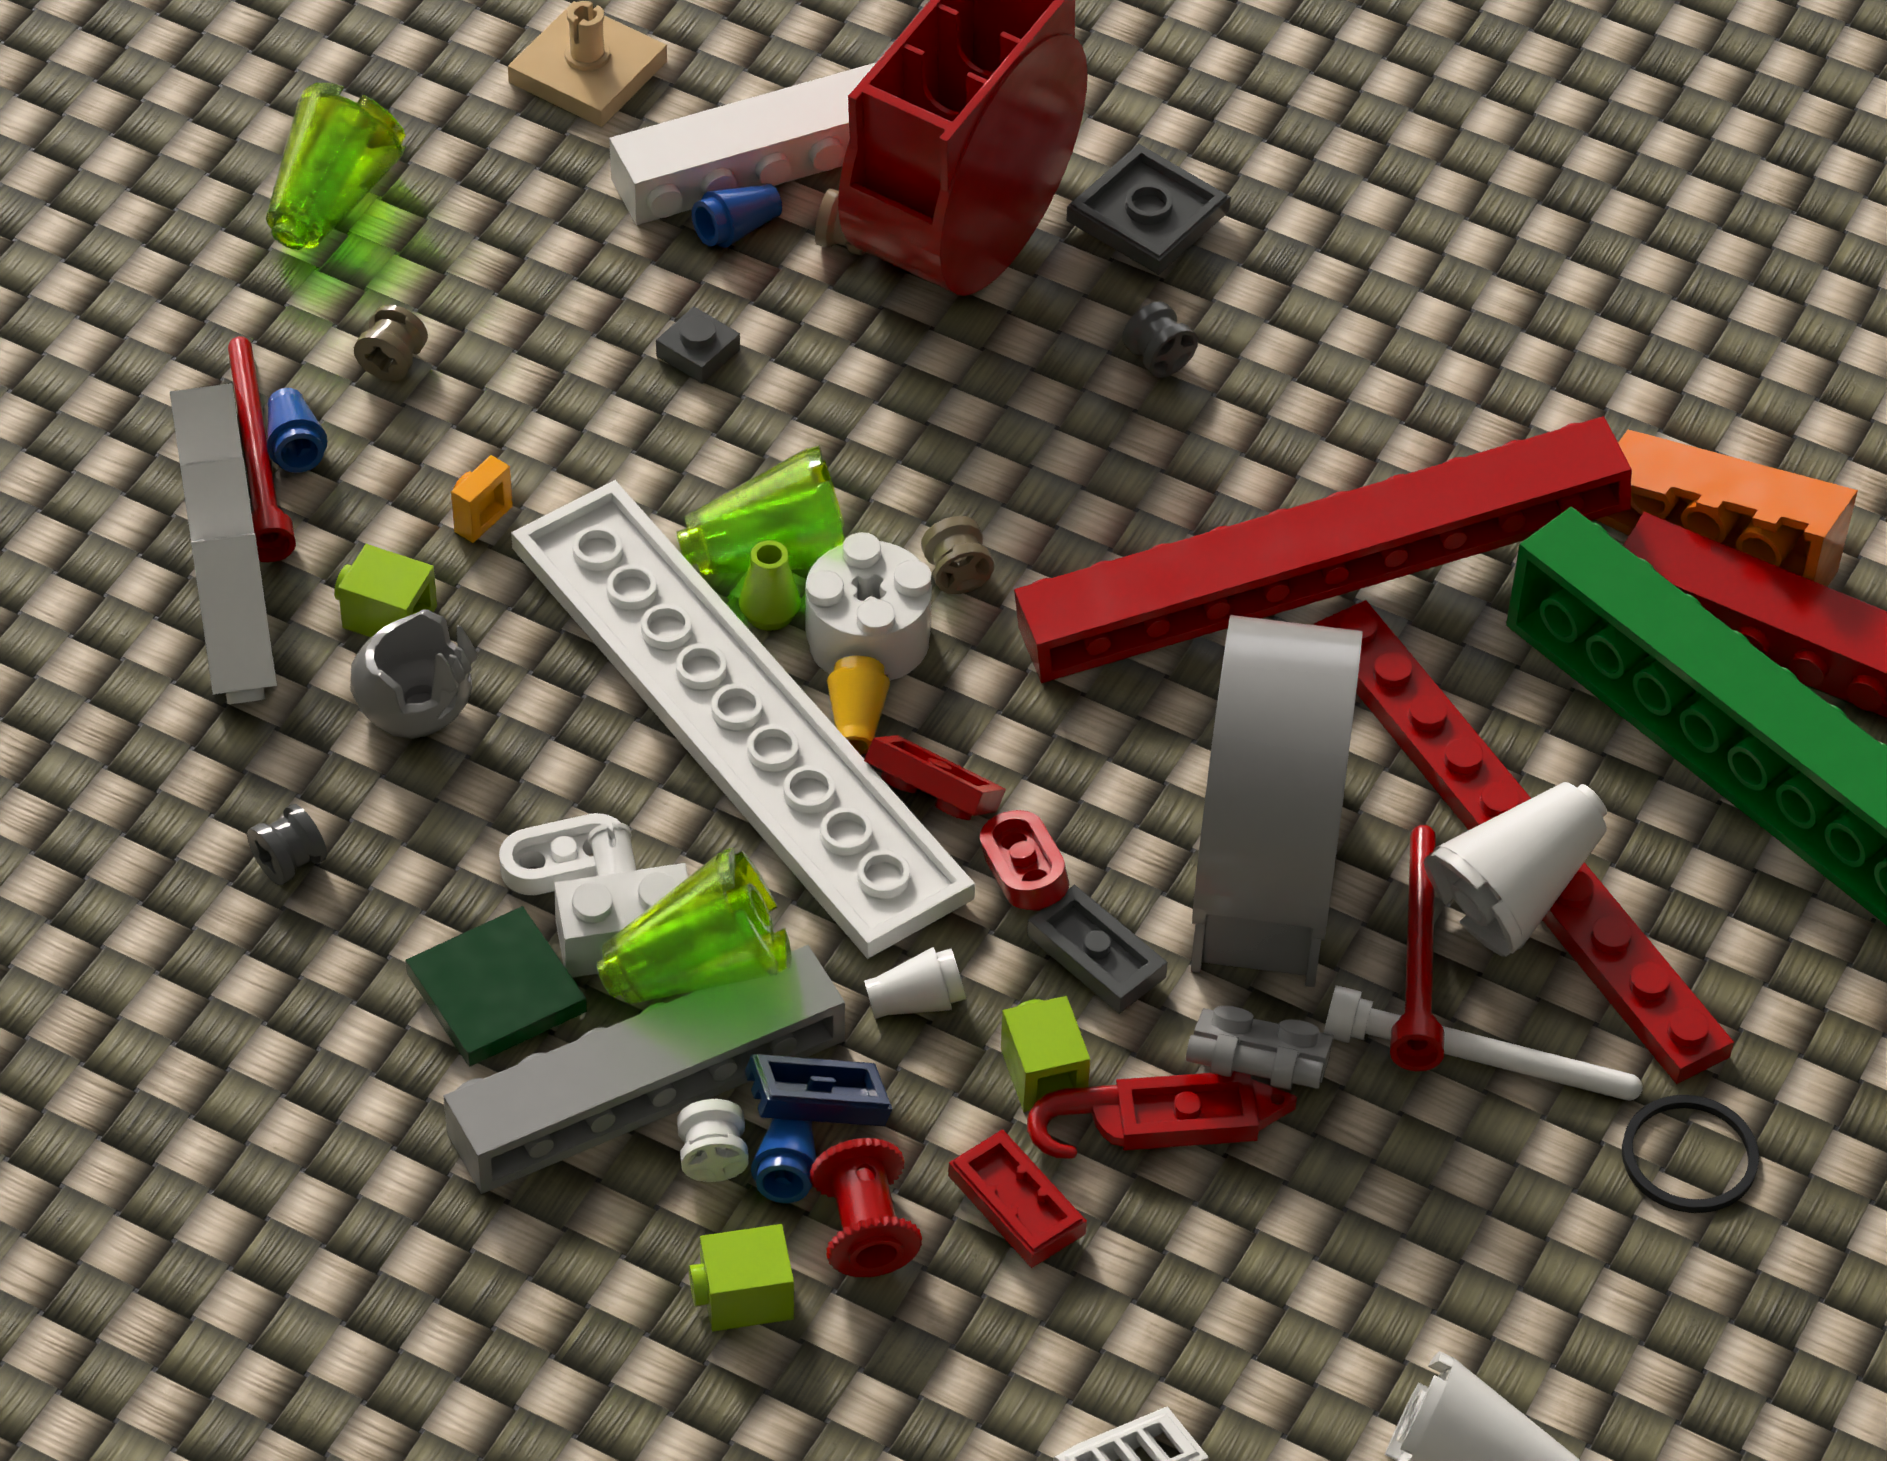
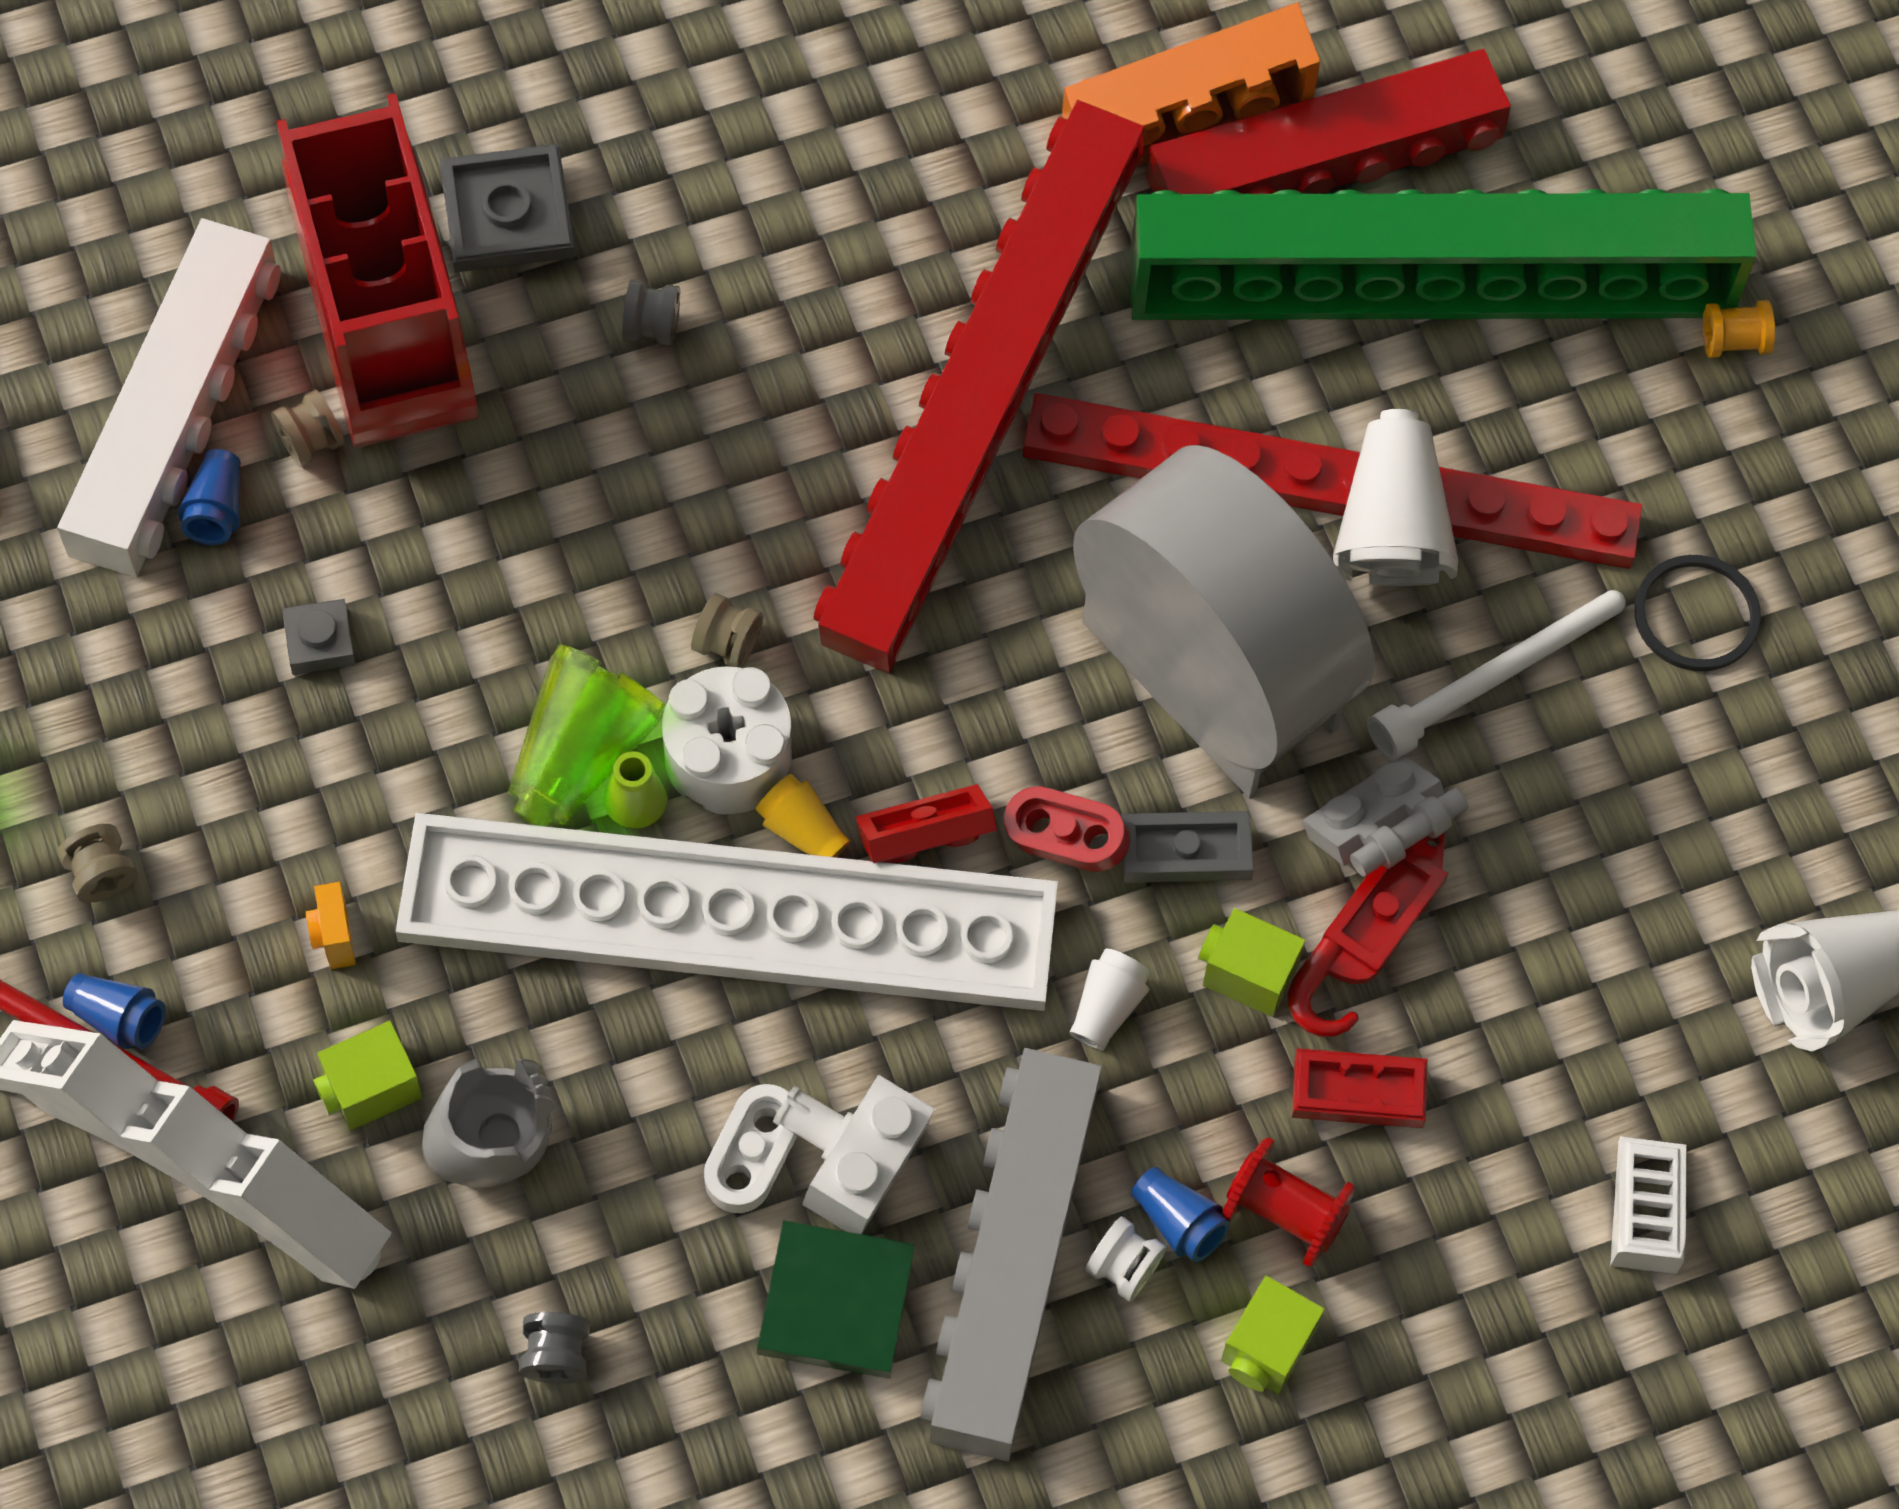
camera: 50 degrees left, 15 degrees up
clear neon green cone [597,848,792,1004] -> none
dark blue tile [744,1054,892,1127] -> none
red piece [1390,825,1445,1072] -> none

